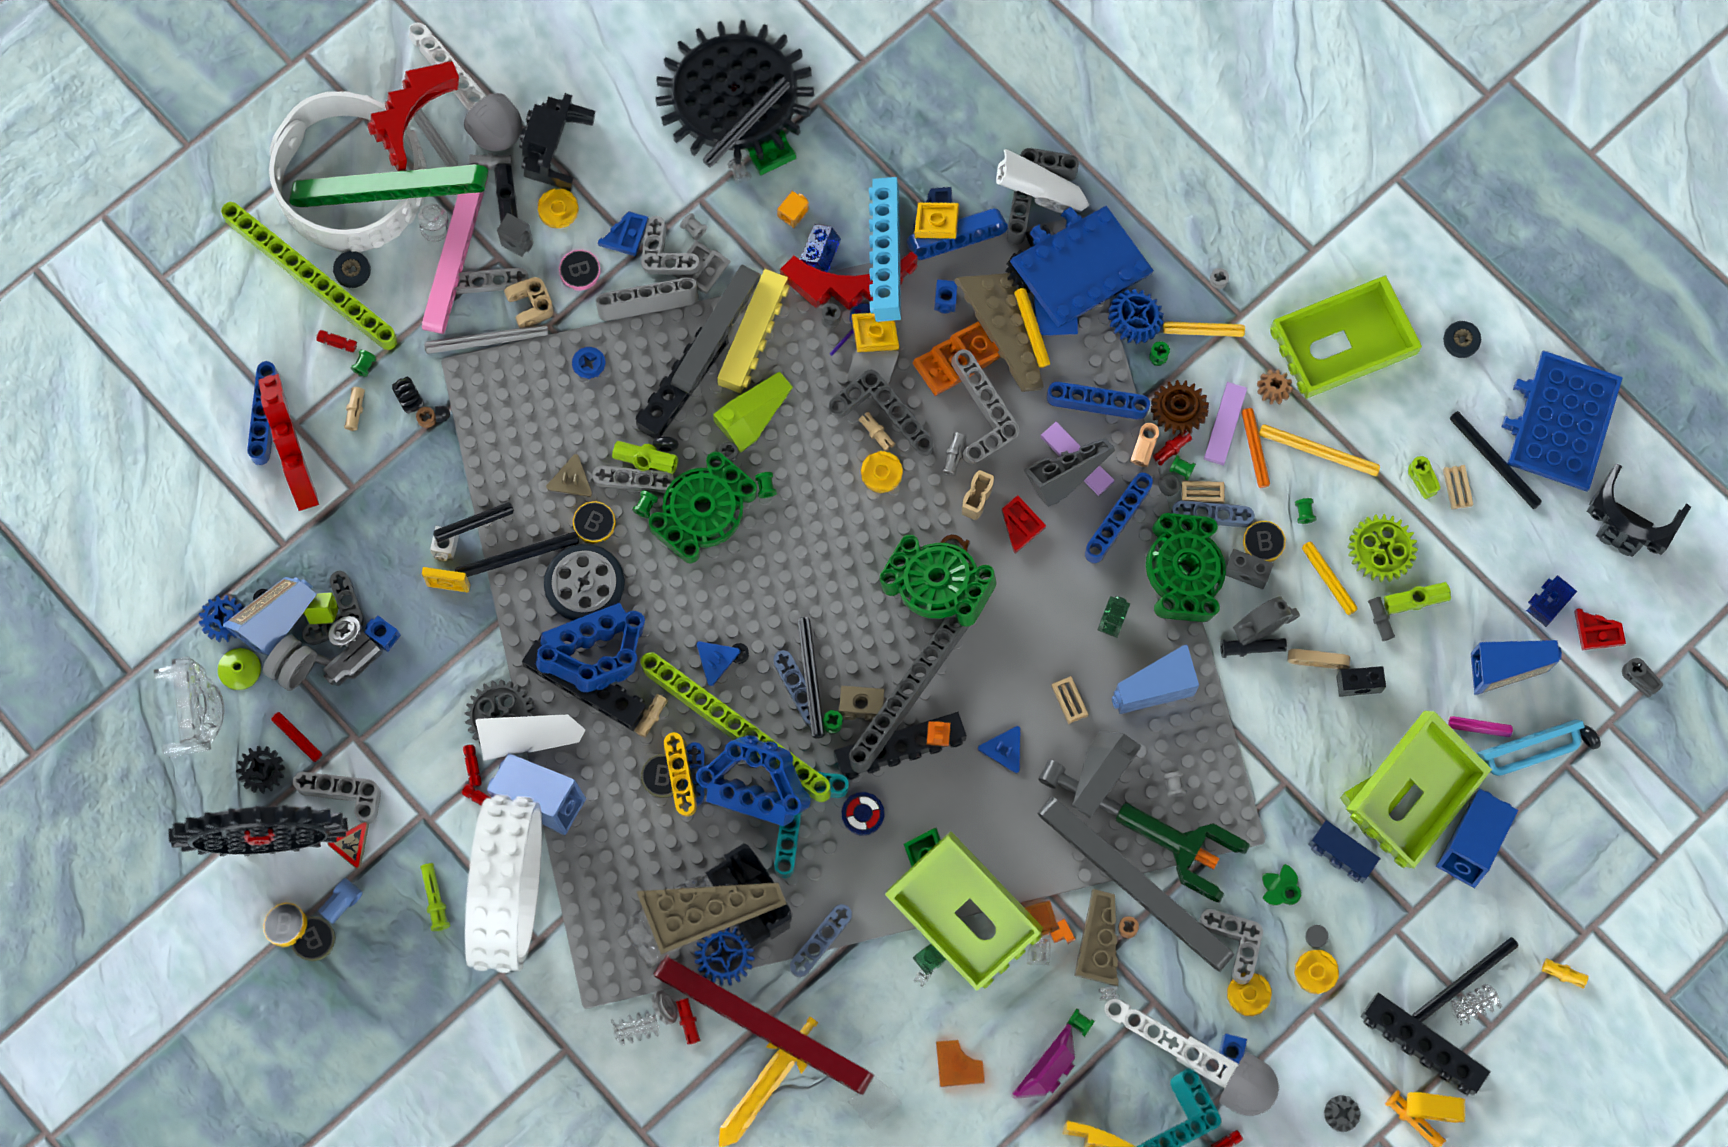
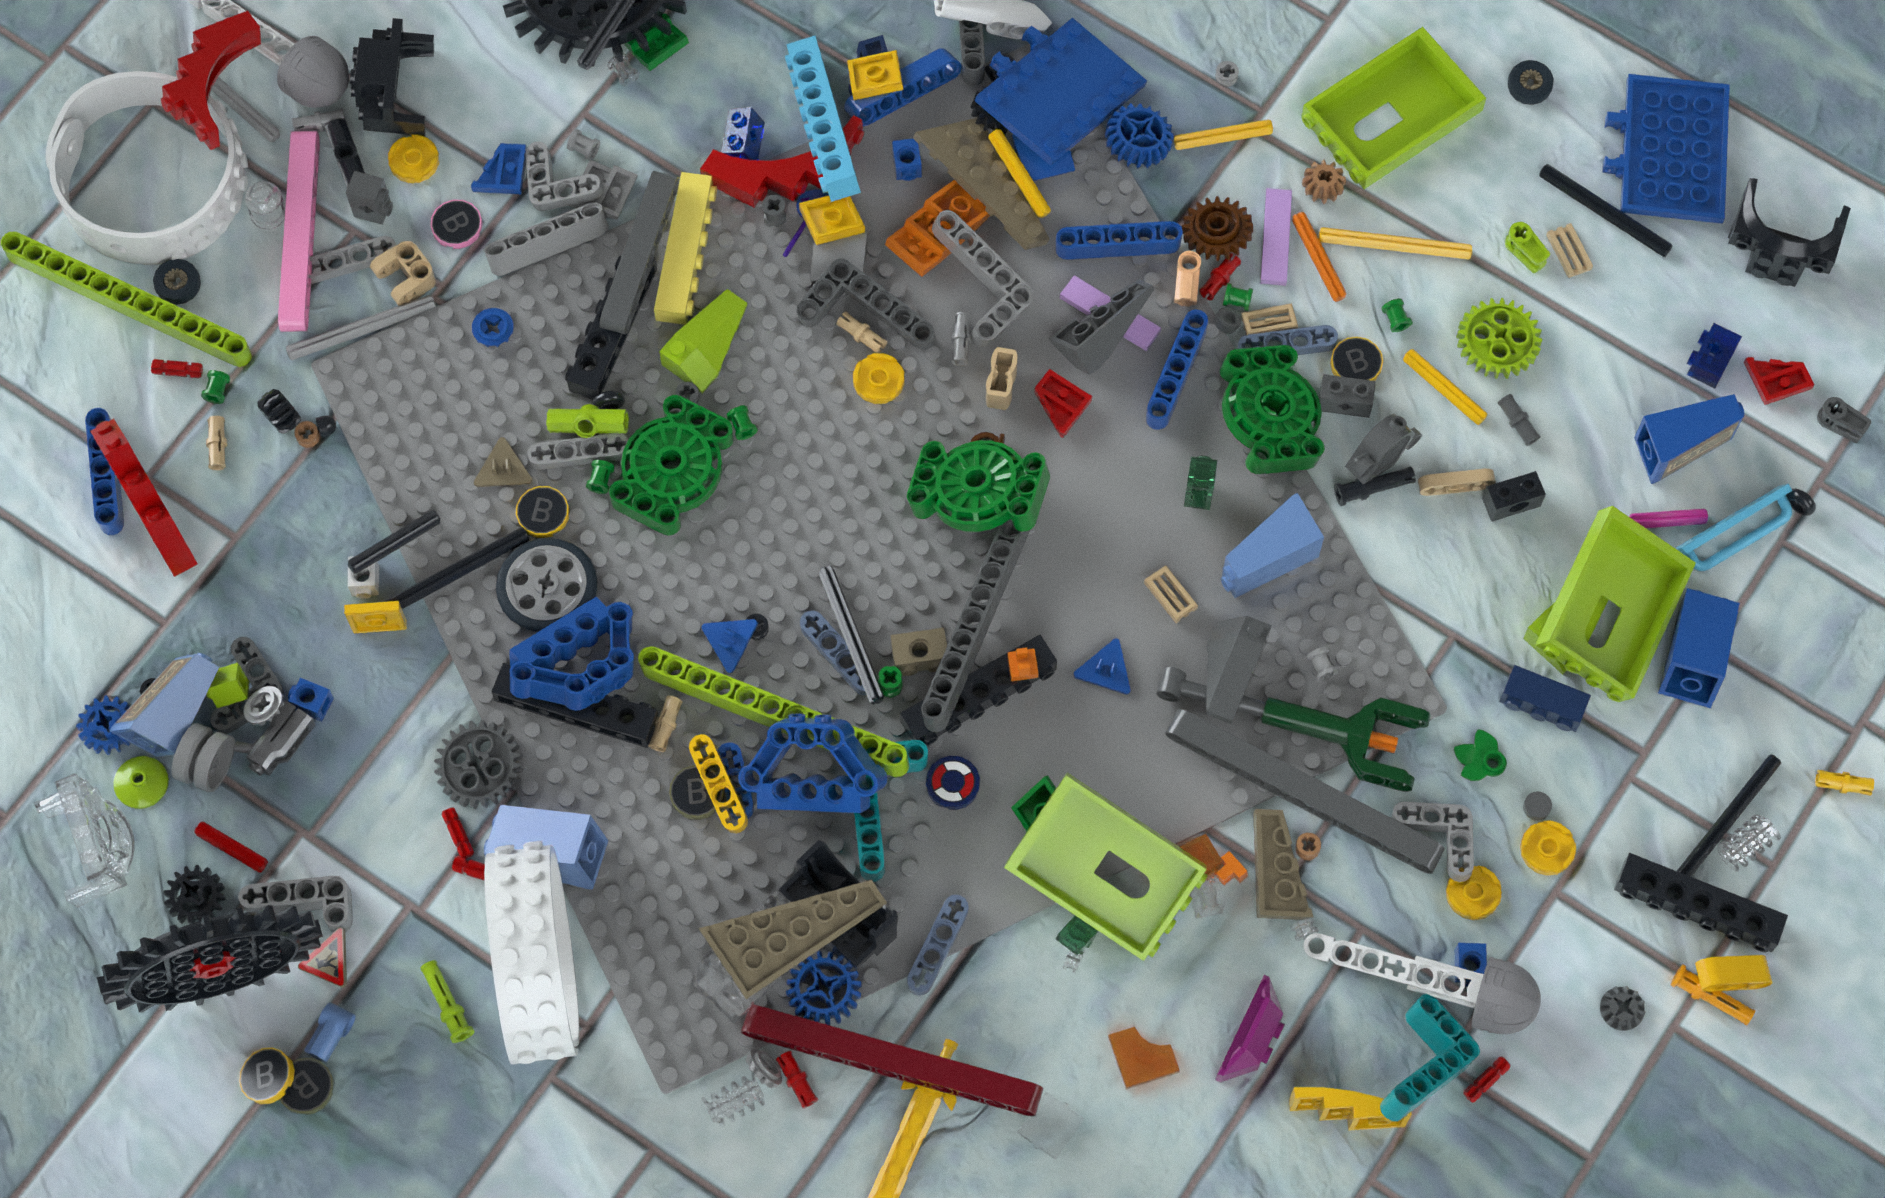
camera: 10 degrees left, 5 degrees down
beam [289,164,489,207] -> none
white panel [476,714,585,761] -> none
light orange brick [777,191,809,228] -> none
green bush [1066,1008,1095,1037] -> none
green bush [1149,341,1170,366] -> none
lime piece [1384,582,1451,615] -> none

